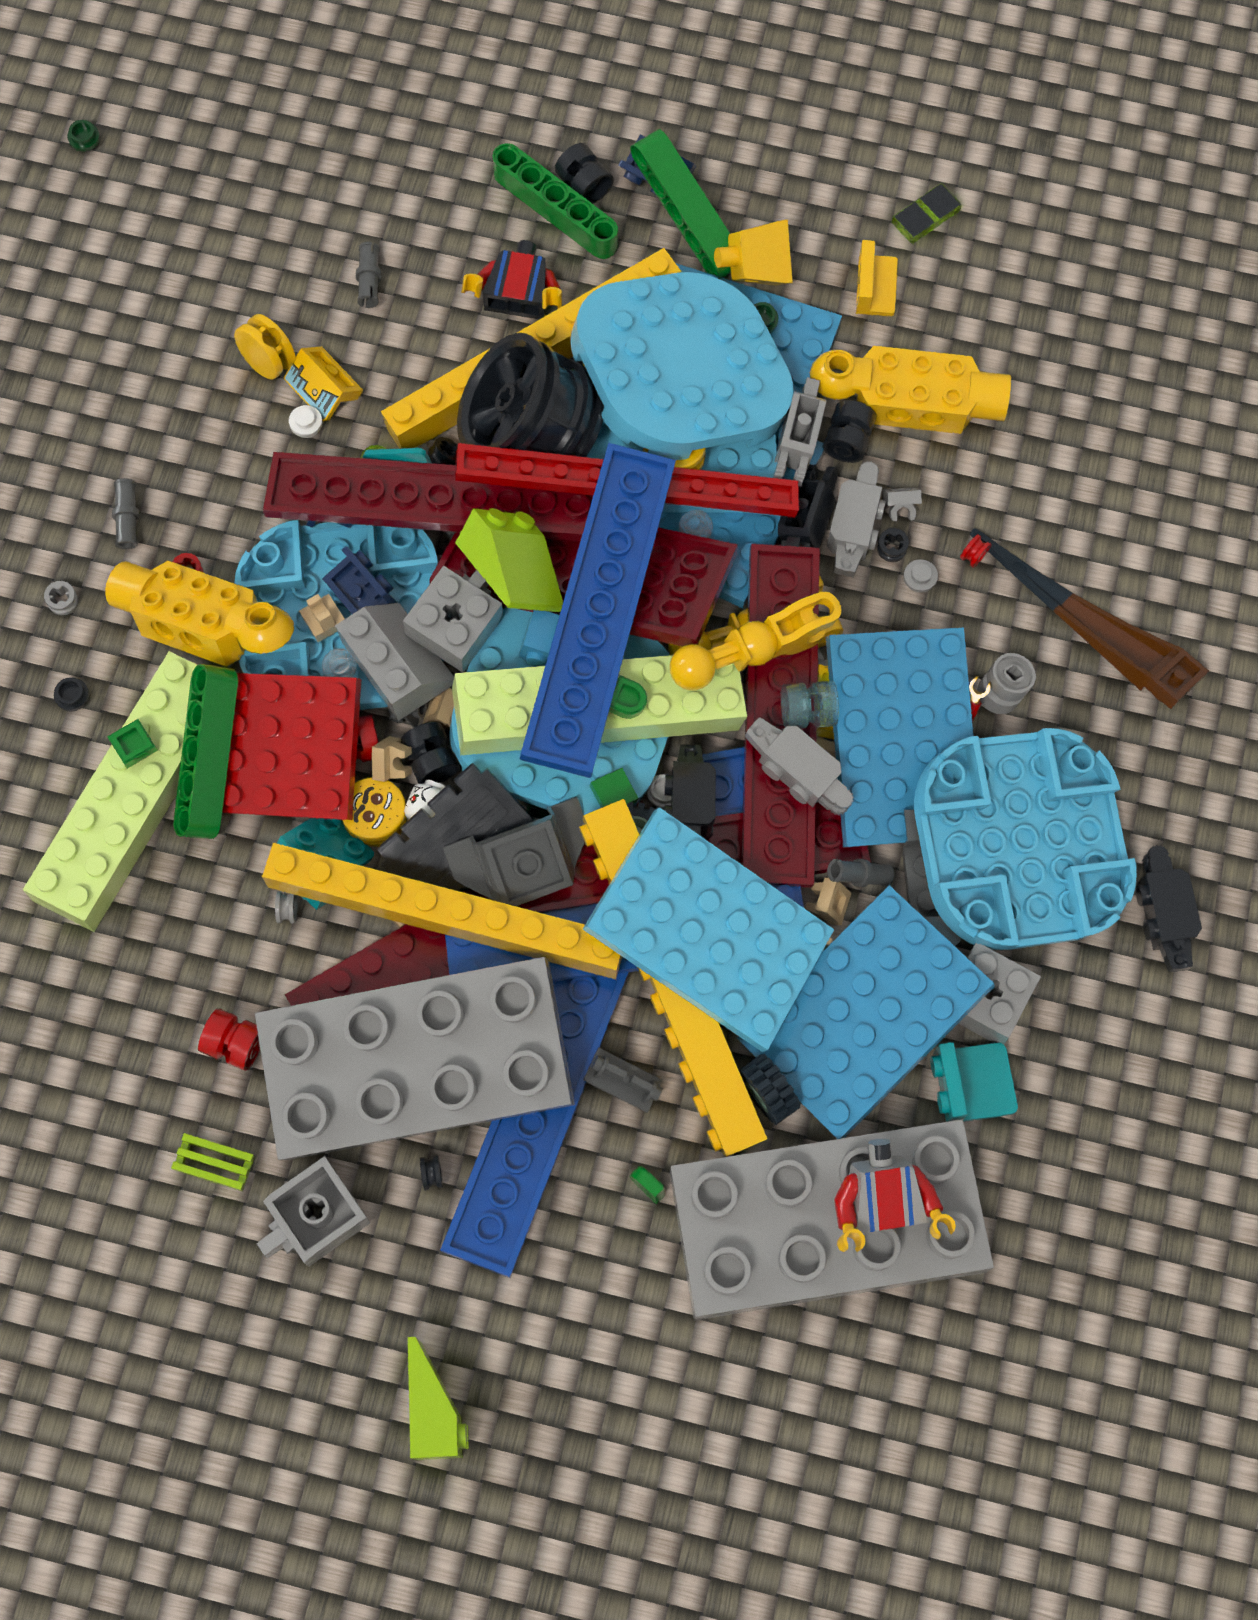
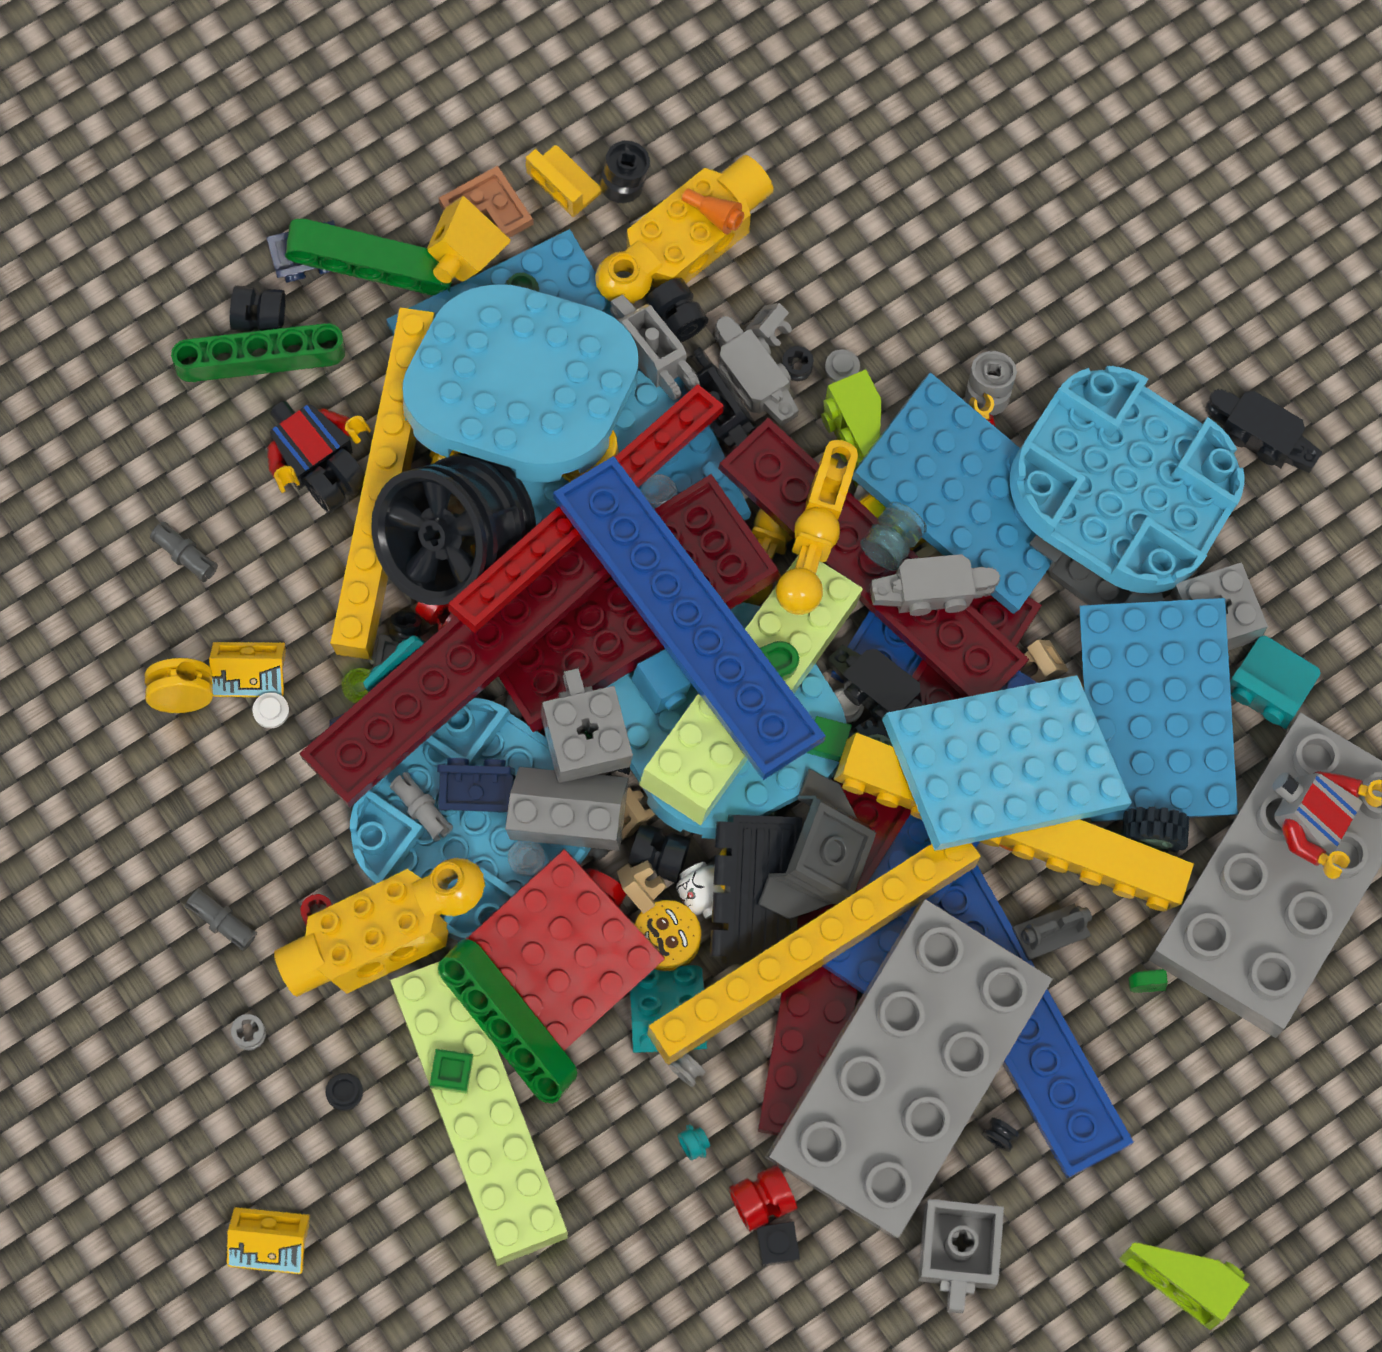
camera: 50 degrees left, 0 degrees up
lime tile [171,1133,255,1192] -> none
tan tile [299,594,345,642] -> none
lime slope [455,508,563,612] -> none
dark grey pin [827,859,894,887] -> none
black tile [891,183,962,244] -> none
red bush [960,534,992,568] -> none
reddish brown plate [970,528,1209,709] -> none
none -> black wheel [302,448,365,514]
none -> light grey pin [390,772,453,842]
none -> nougat plate [439,166,533,238]
none -> black wheel [600,140,650,203]
none -> teal plate [678,1124,710,1161]
none -> orange cone [682,188,744,234]
none -> black plate [756,1221,800,1267]
none -> lime slope [821,369,881,489]

